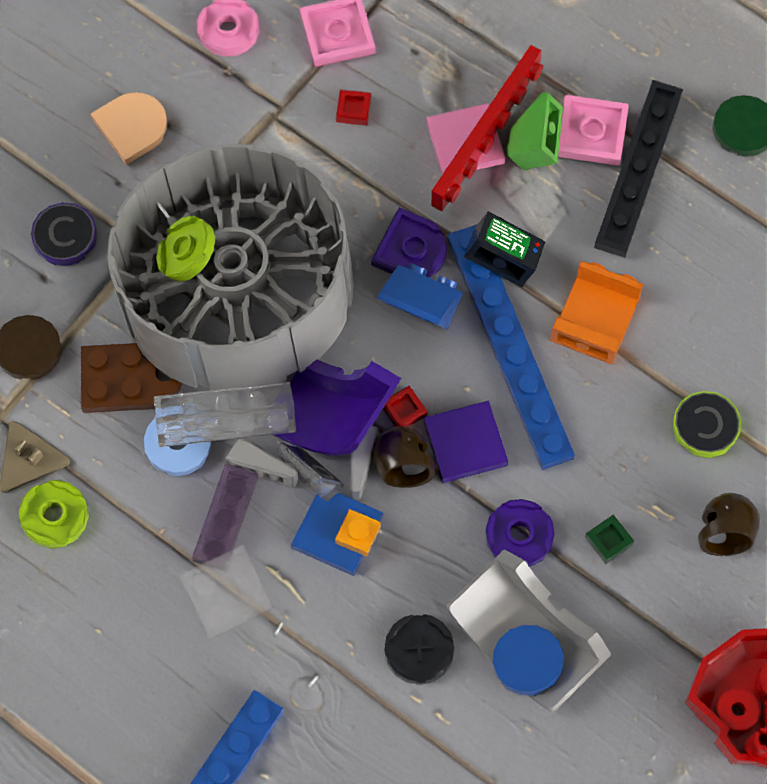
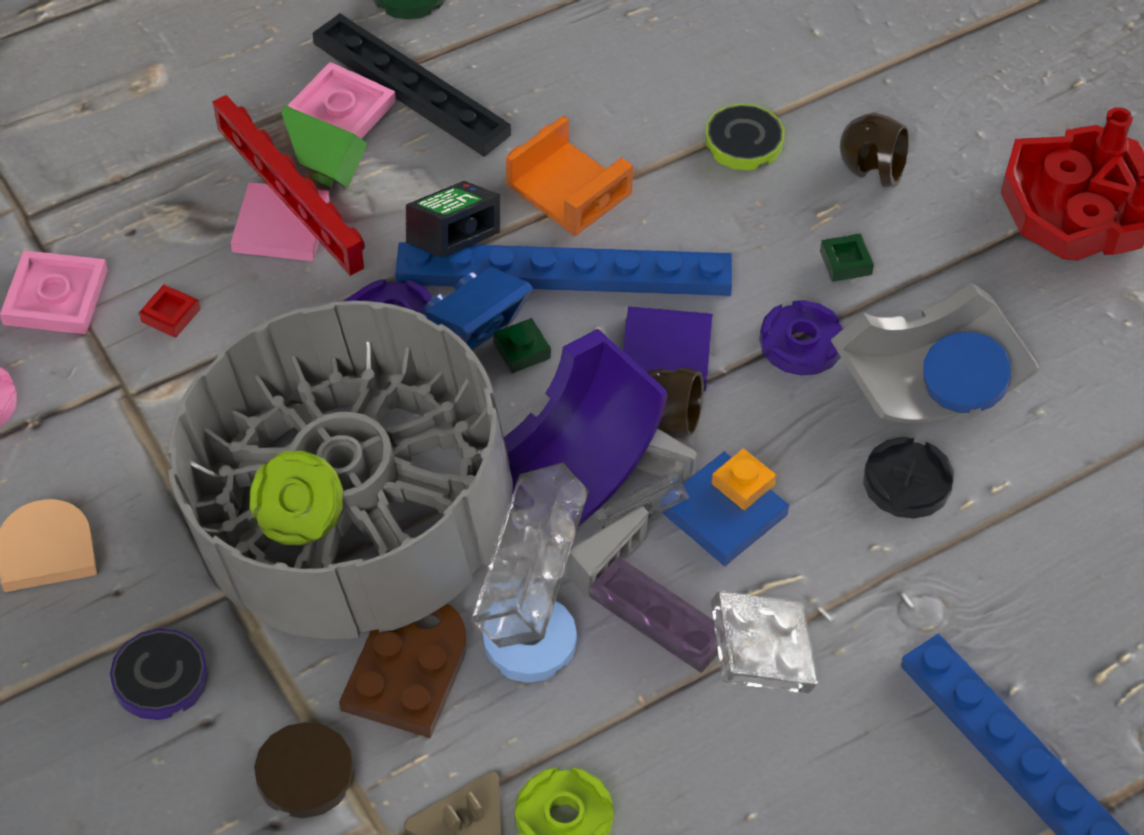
camera: 70 degrees left, 15 degrees down
none -> dark green plate [493,318,551,373]

